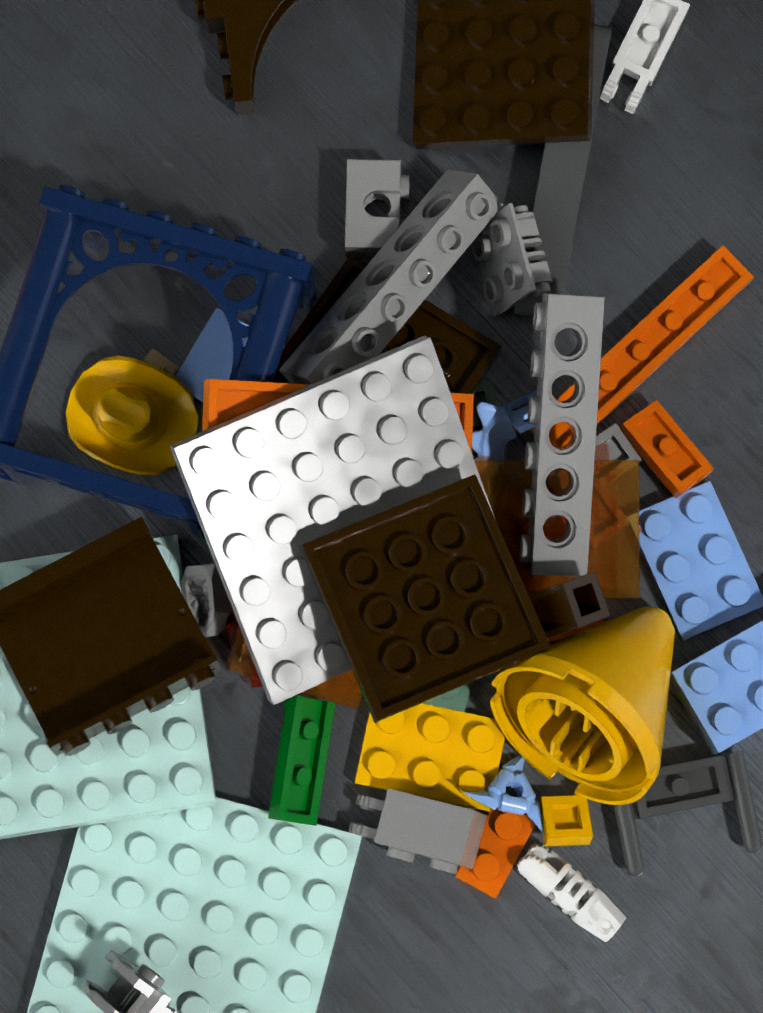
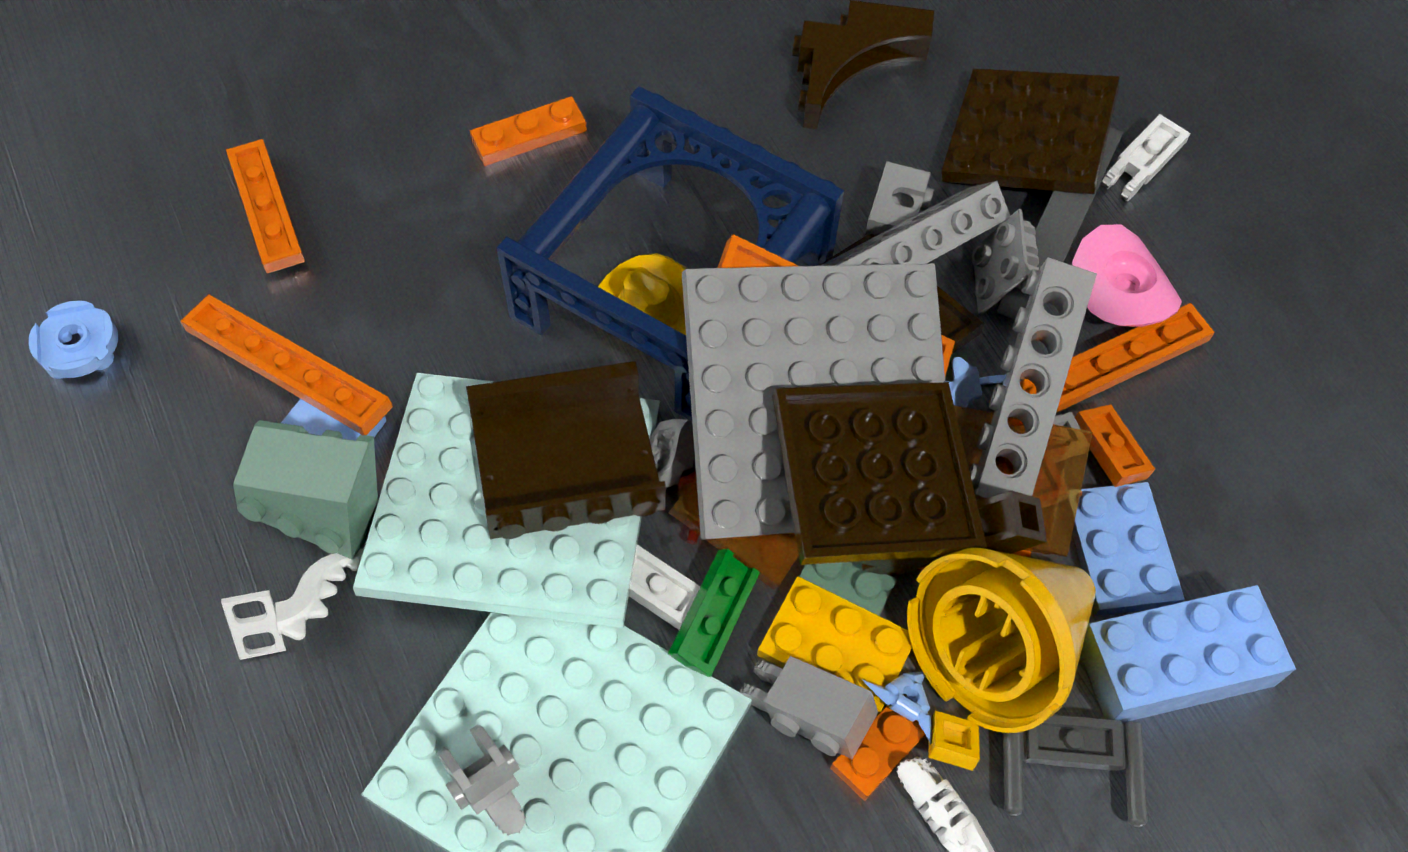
camera: 10 degrees right, 20 degrees down
none -> white plate [629,545,700,630]
none -> bright pink hat [1072,224,1182,327]

